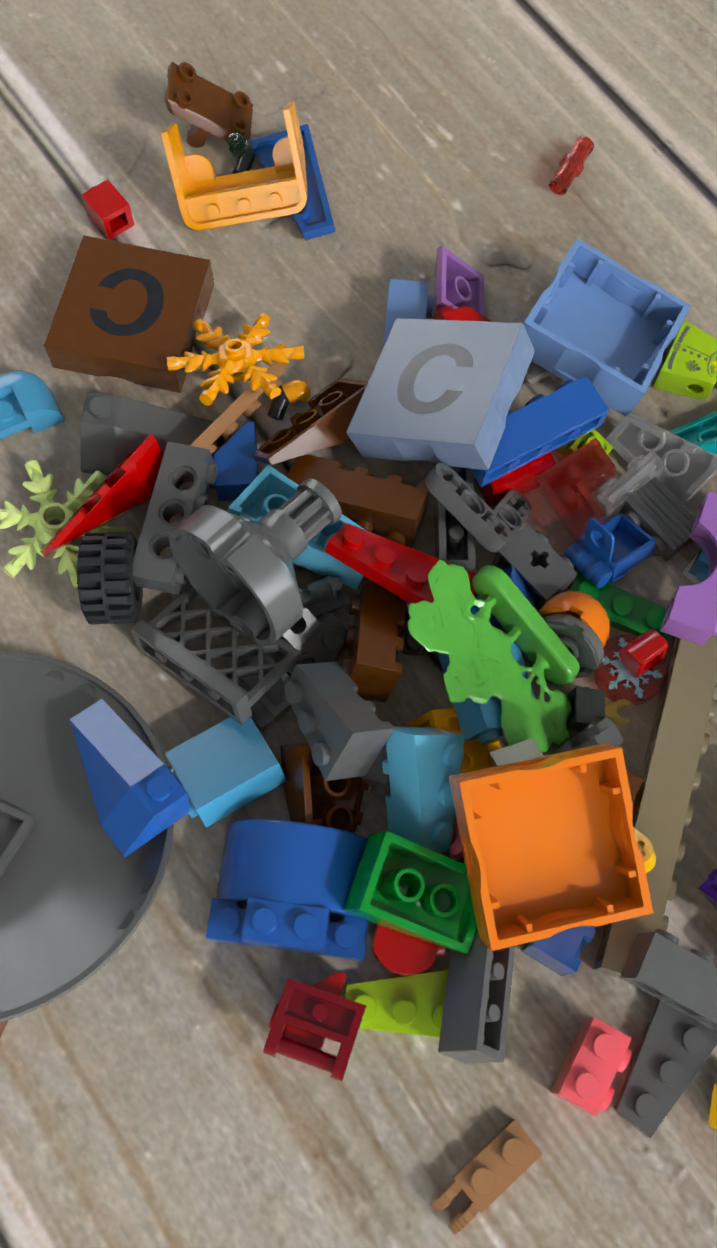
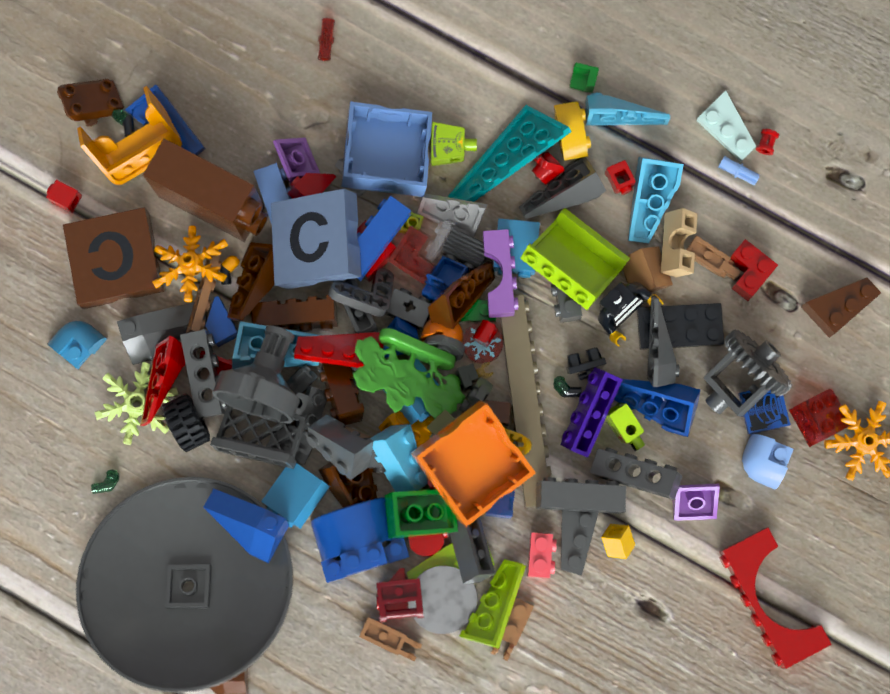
camera: 20 degrees left, 10 degrees up
none -> reddish brown brick [143,139,268,242]
none -> medium nougat hinge [359,617,422,661]
none -> flat silver sticker [409,566,477,634]
none -> reddish brown wedge [428,261,495,329]
none -> lime wing [459,559,526,648]

